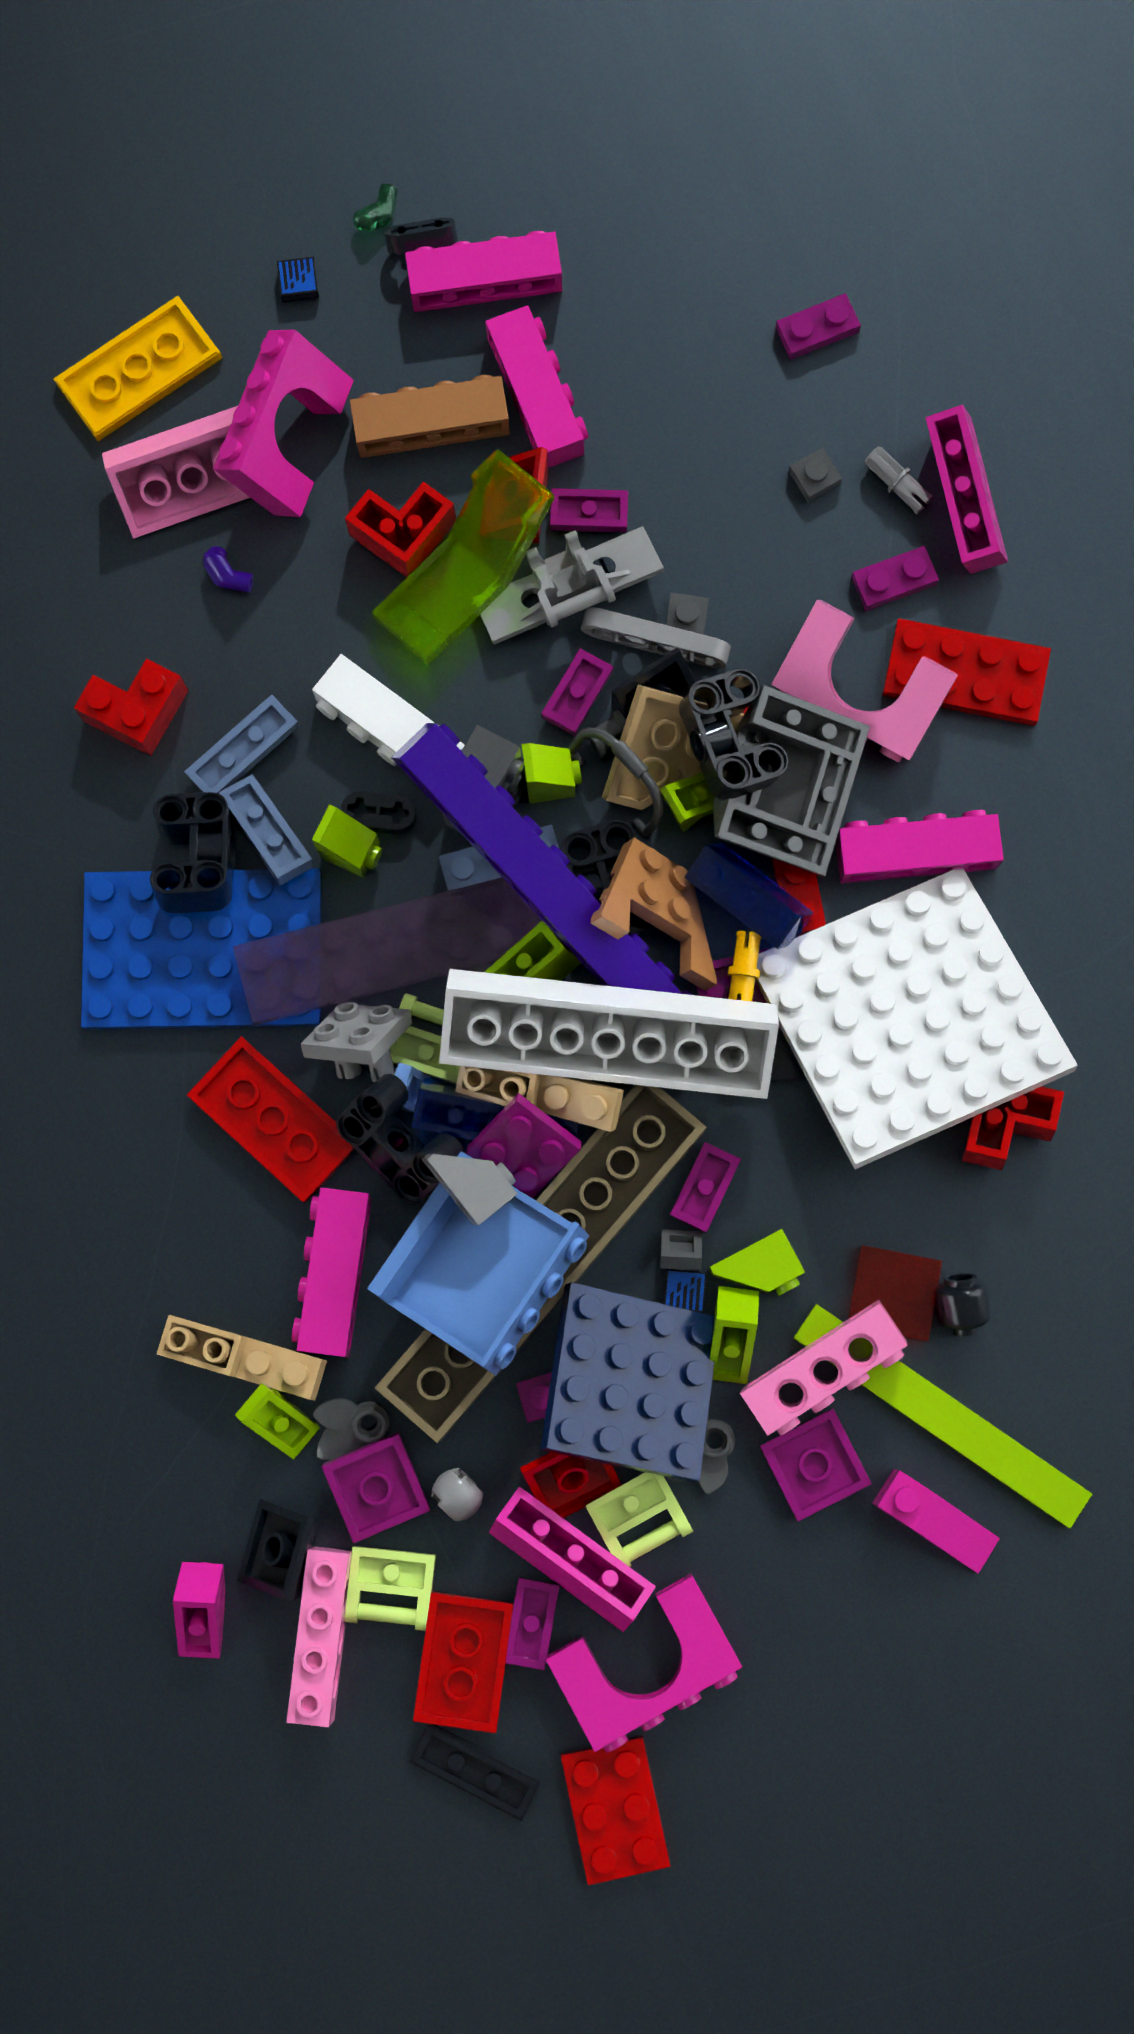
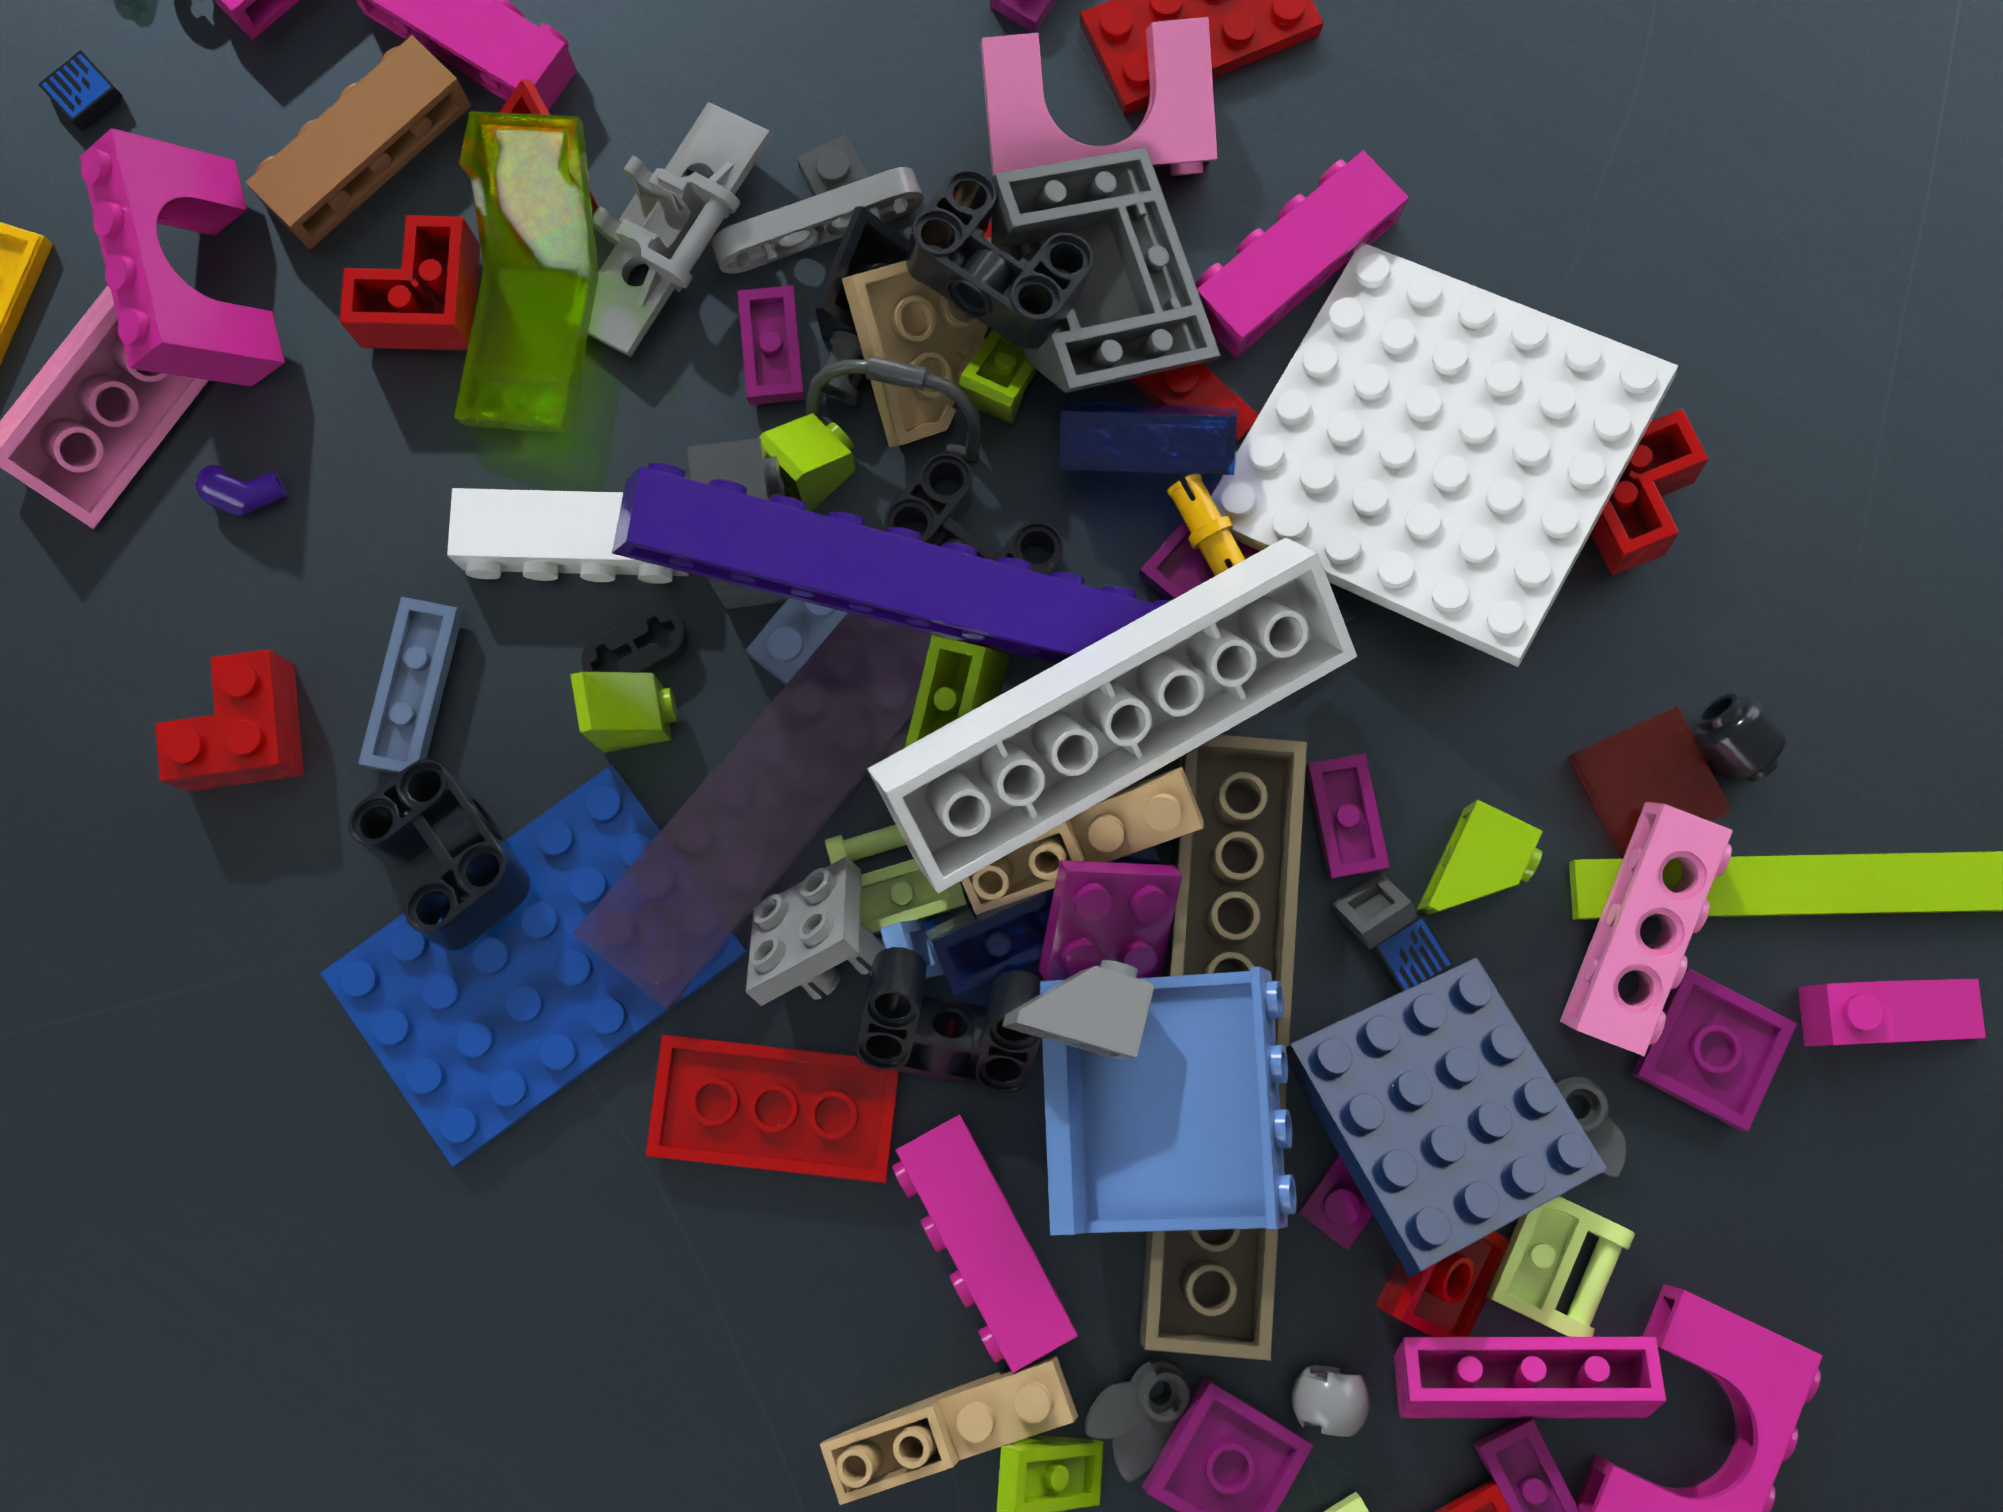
camera: 40 degrees left, 0 degrees up
sand blue plate [218,774,314,886] -> none
magenta plate [550,488,628,533] -> none
medium nougat wing [591,837,717,991] -> none
lime slope [710,1286,759,1384] -> none

